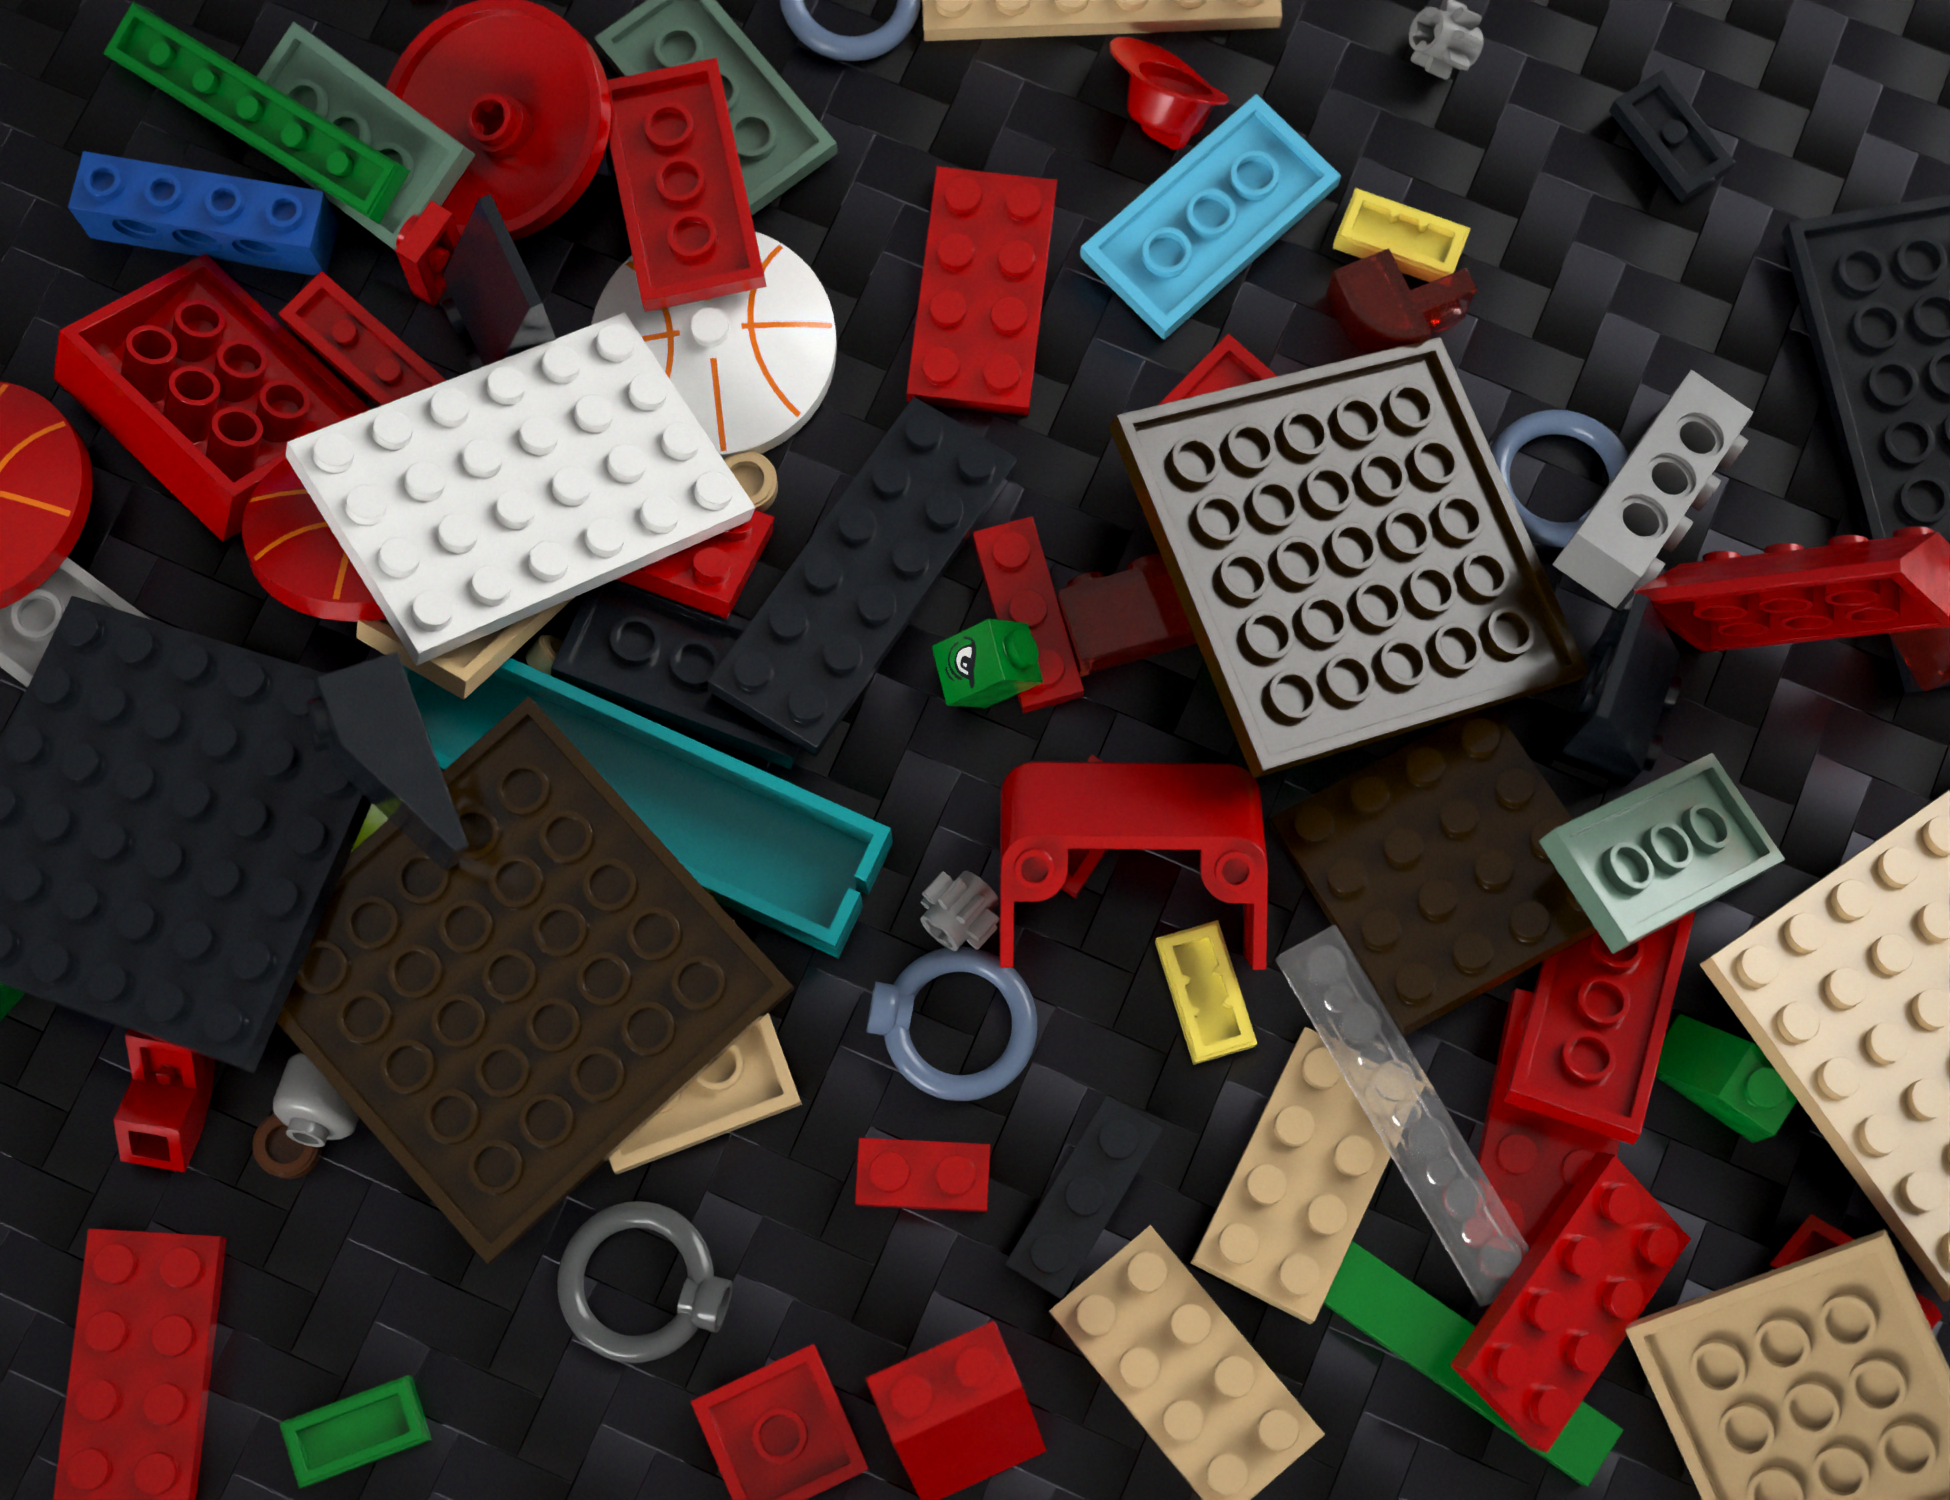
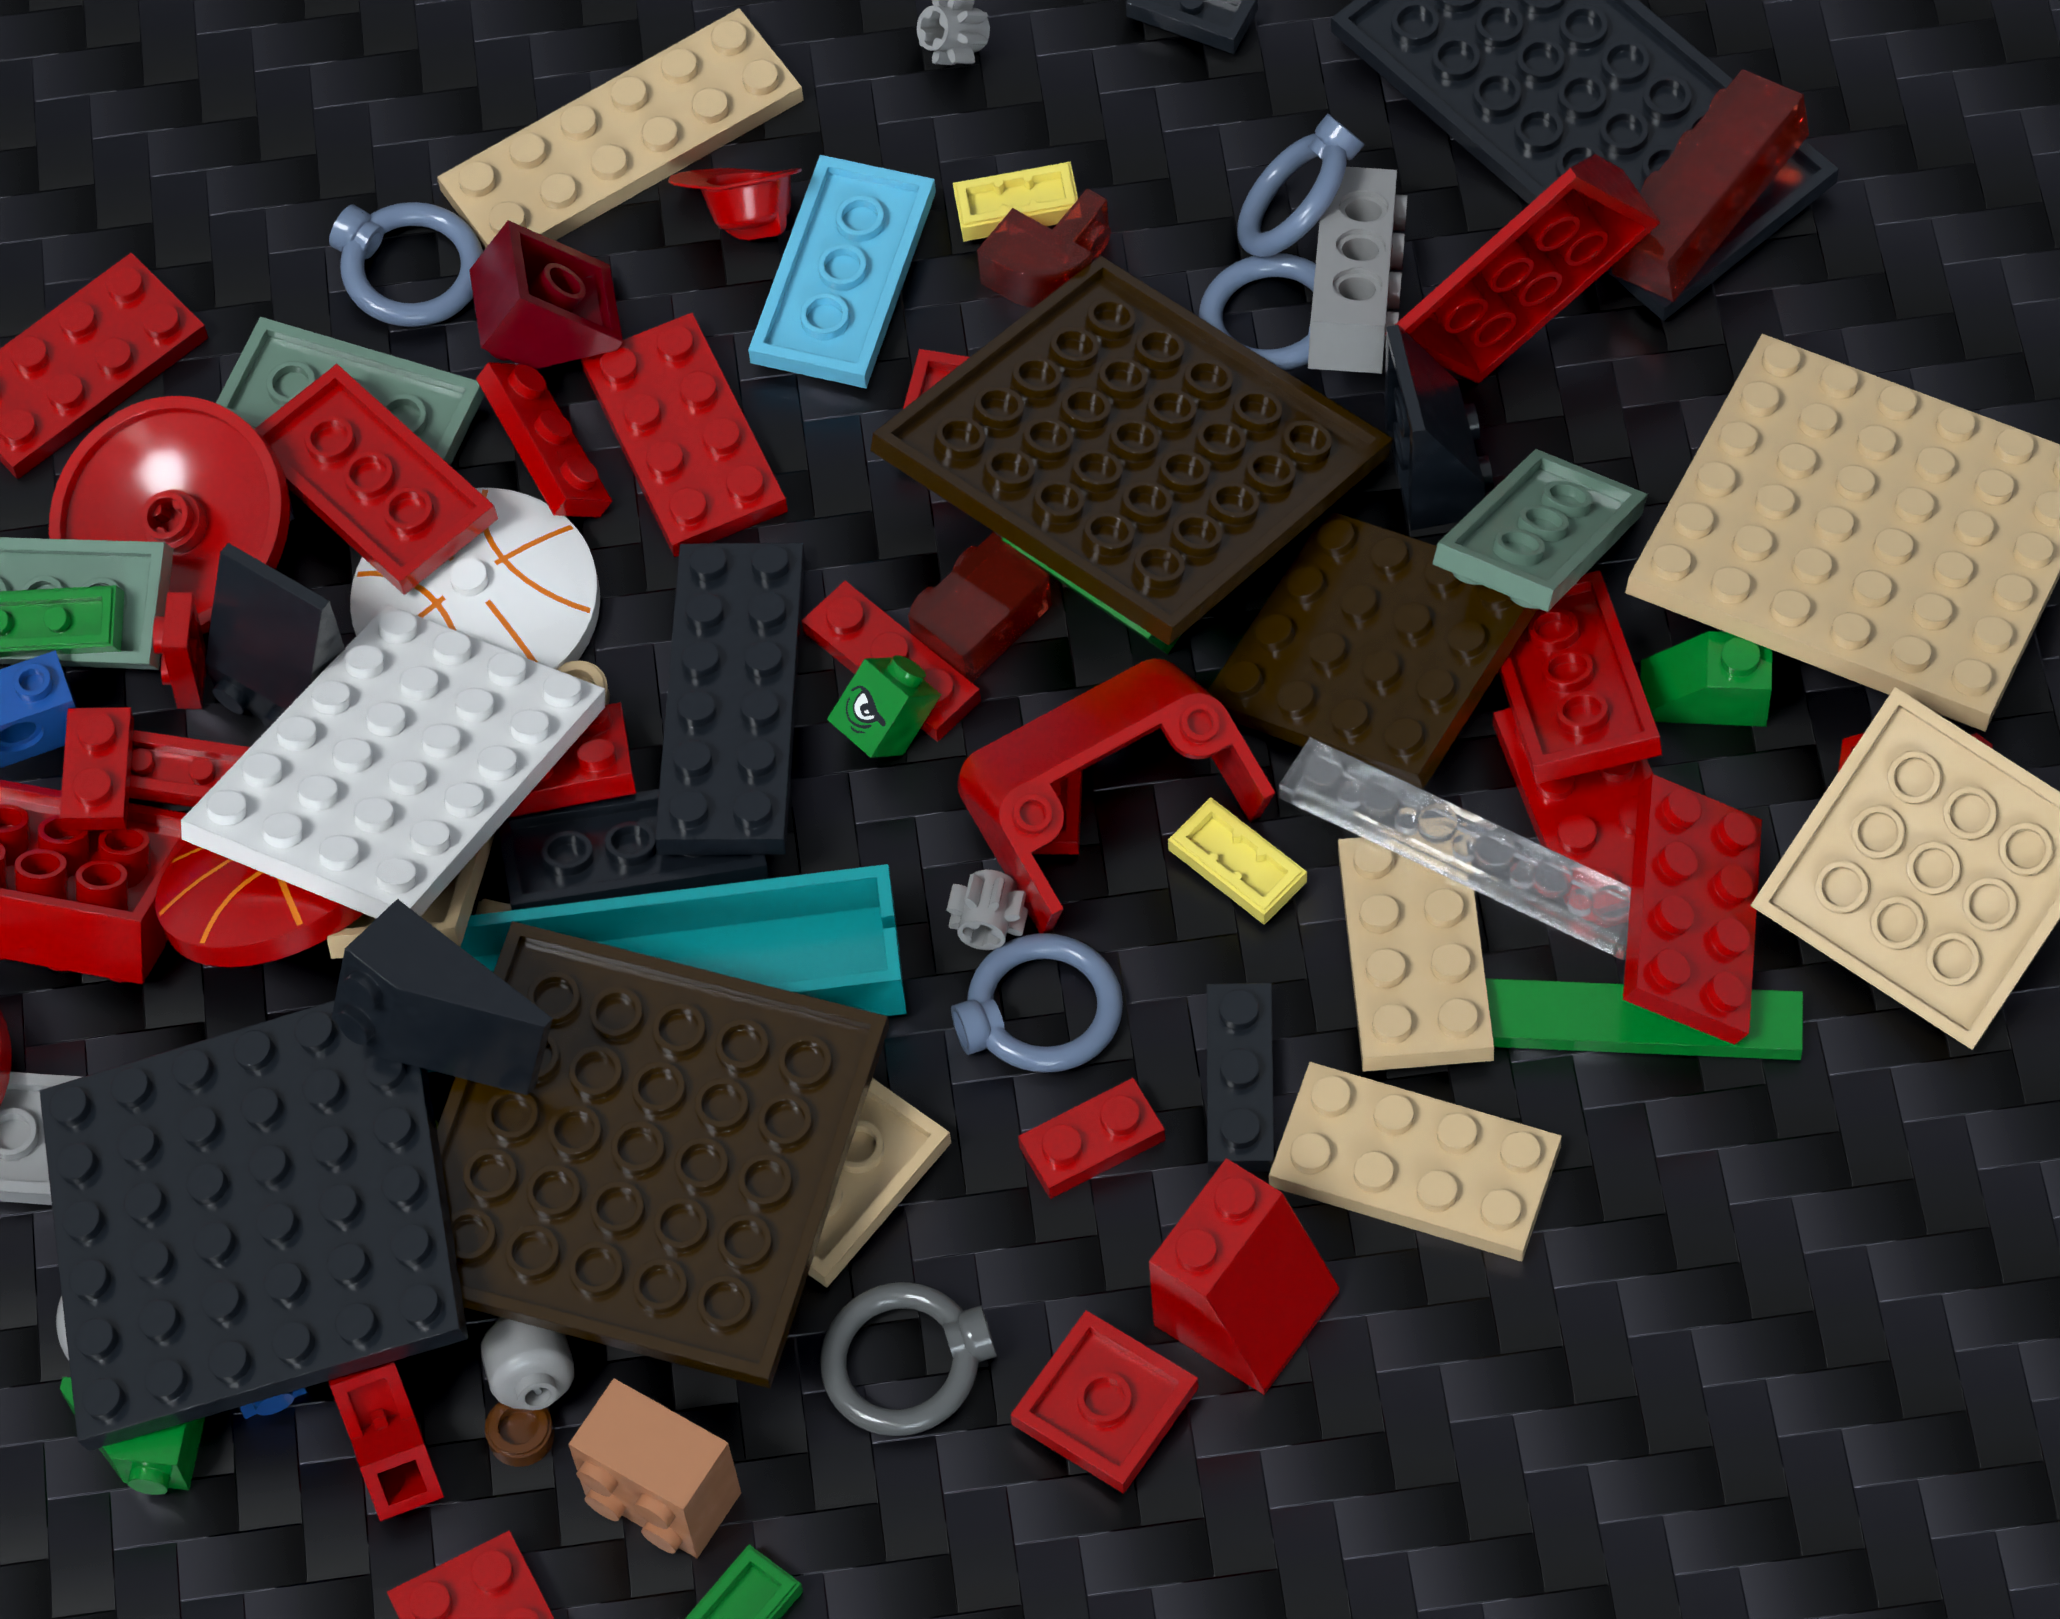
camera: 25 degrees left, 15 degrees down
none -> red plate [59,707,134,831]
none -> dark red slope [469,220,623,369]
none -> red plate [476,362,612,517]
none -> nougat brick [568,1378,741,1559]
none -> sand blue piece [1237,113,1365,257]

